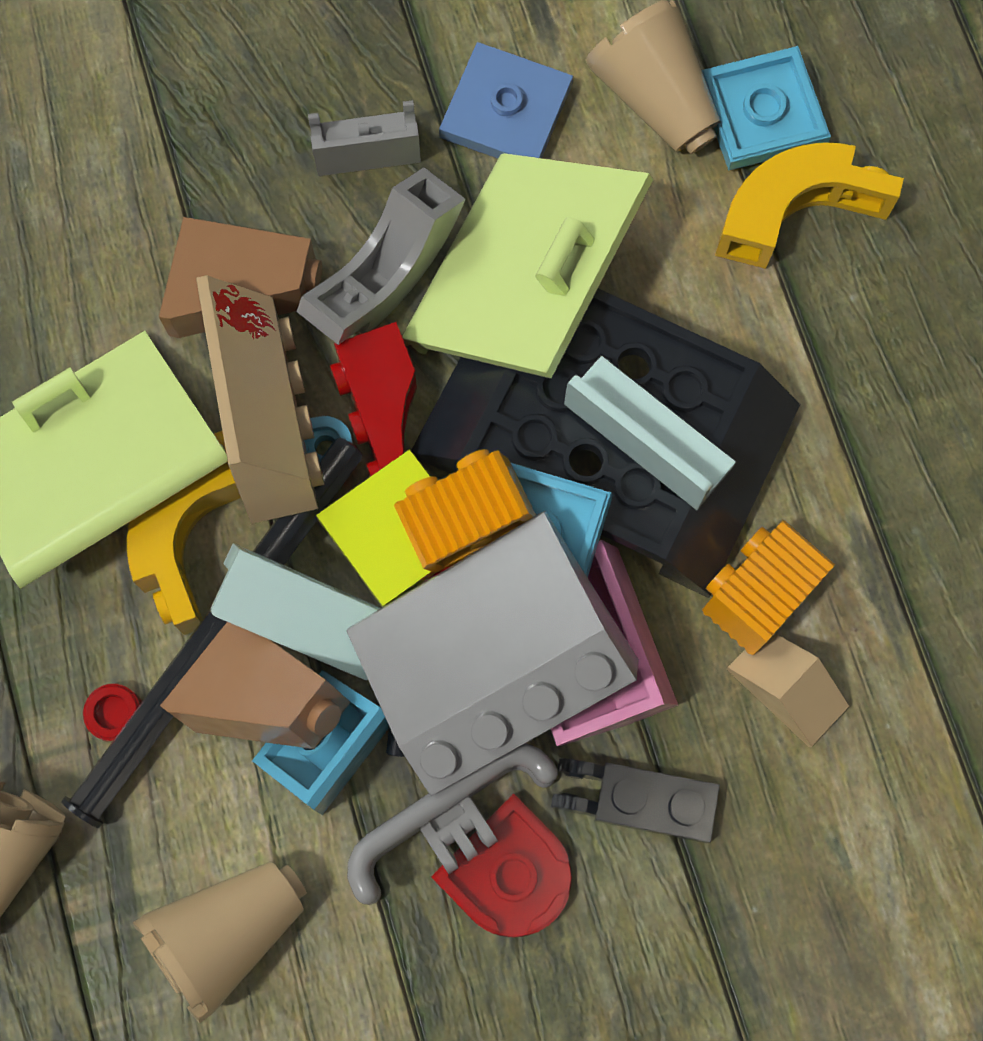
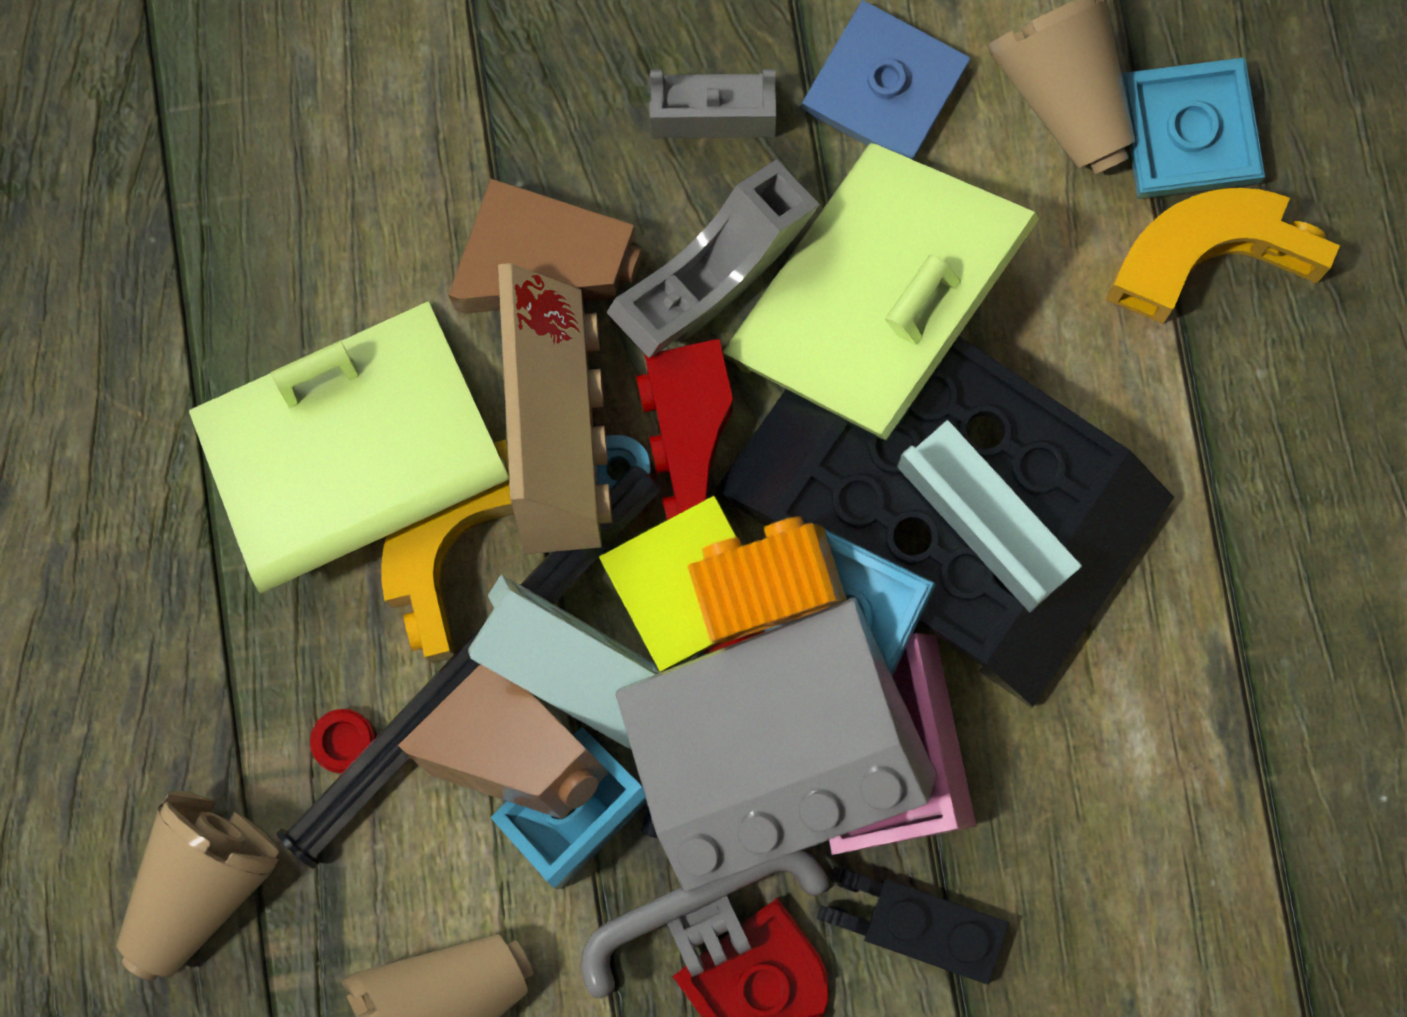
camera: 15 degrees right, 5 degrees up
light orange brick [702,520,835,655] -> none
tan slope [726,633,849,748] -> none

